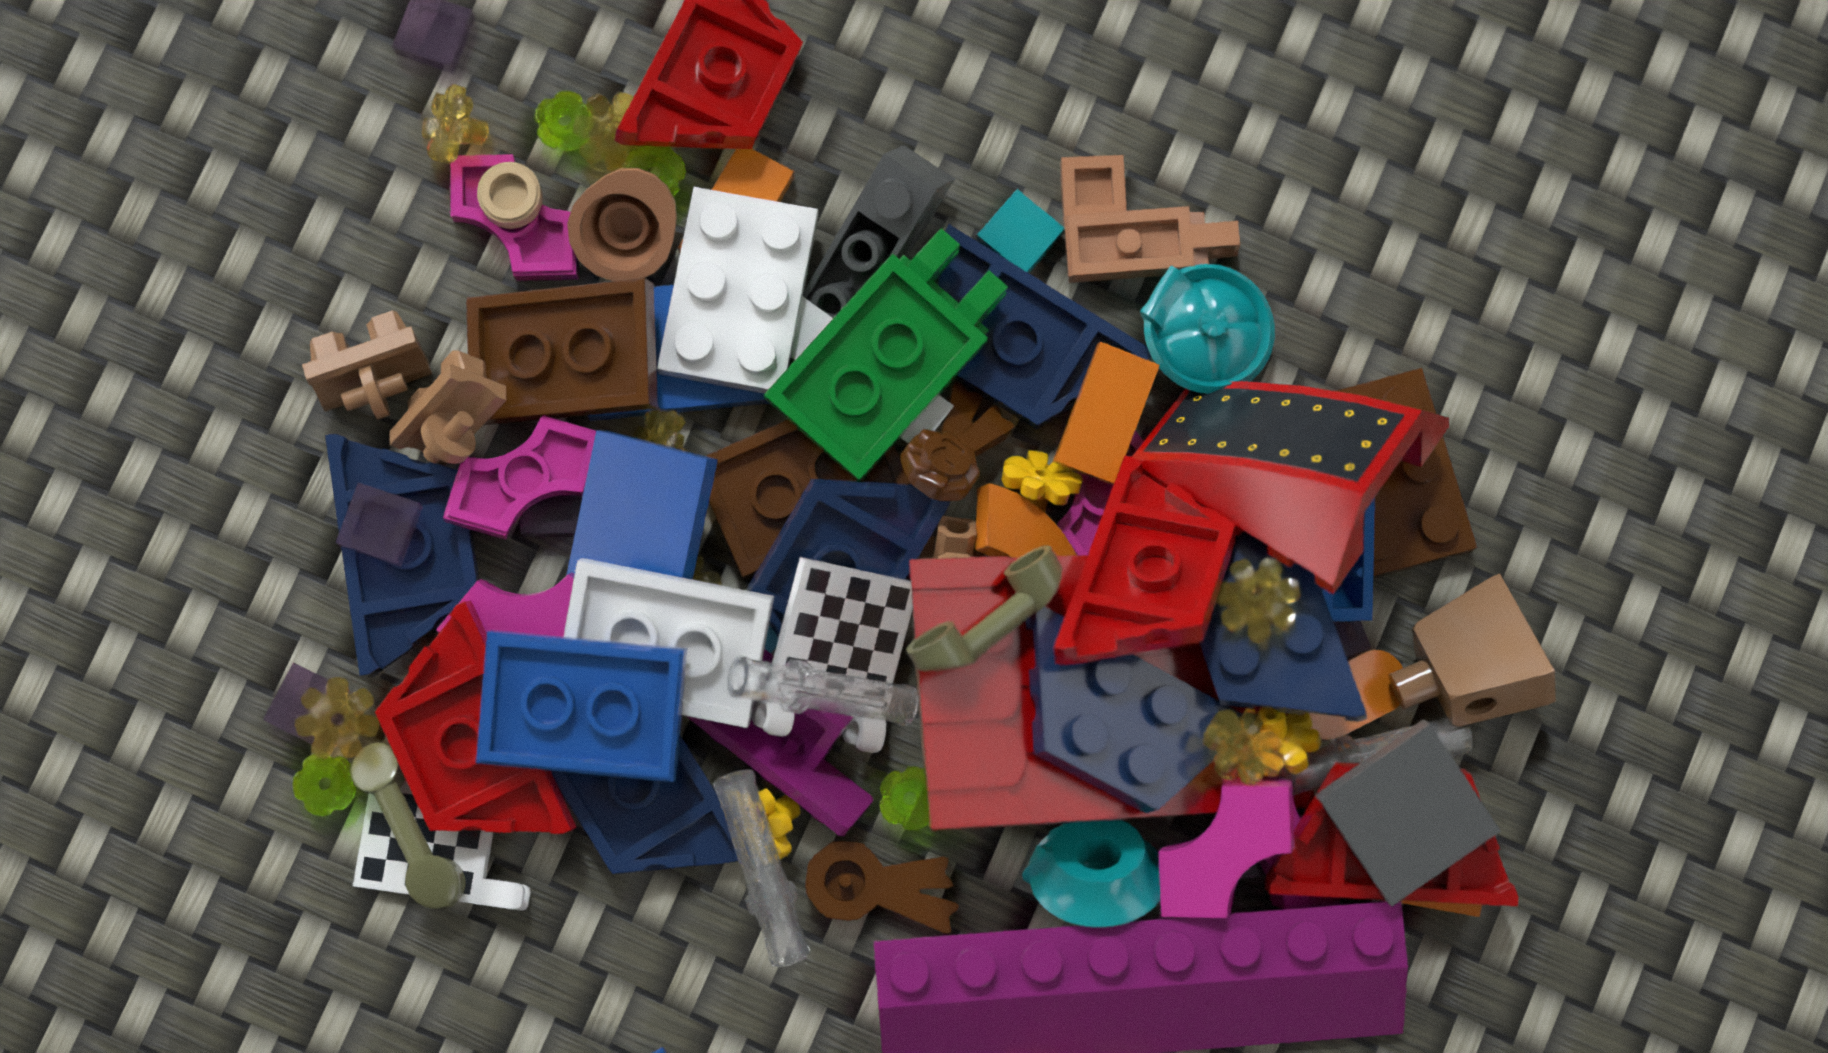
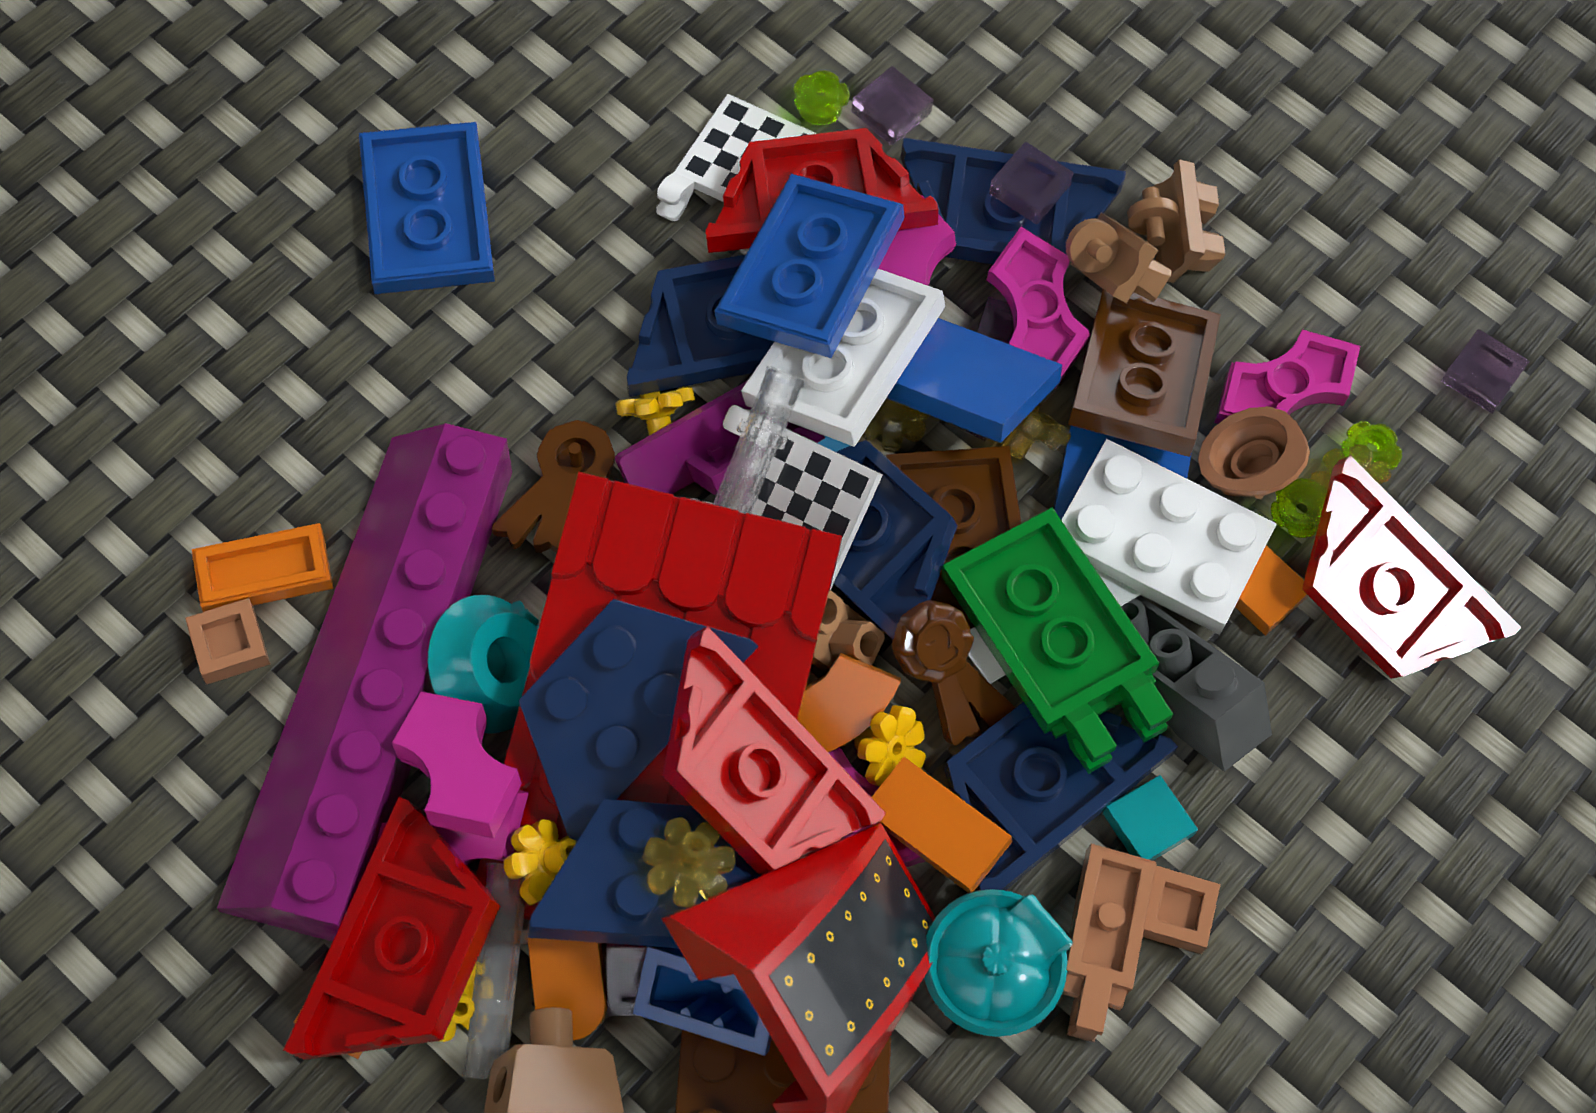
camera: 105 degrees right, 15 degrees down
clear yellow plant [295,677,379,759] -> none
olive bar [350,742,466,910] -> none
clear yellow plant [421,84,489,164] -> none
tan tile [477,162,543,229] -> none
clear pin [713,769,811,967] -> none
olive bar [907,545,1062,671] -> none
clear yellow plant [1203,708,1285,785] -> none
dark grey tile [1315,720,1501,907] -> none

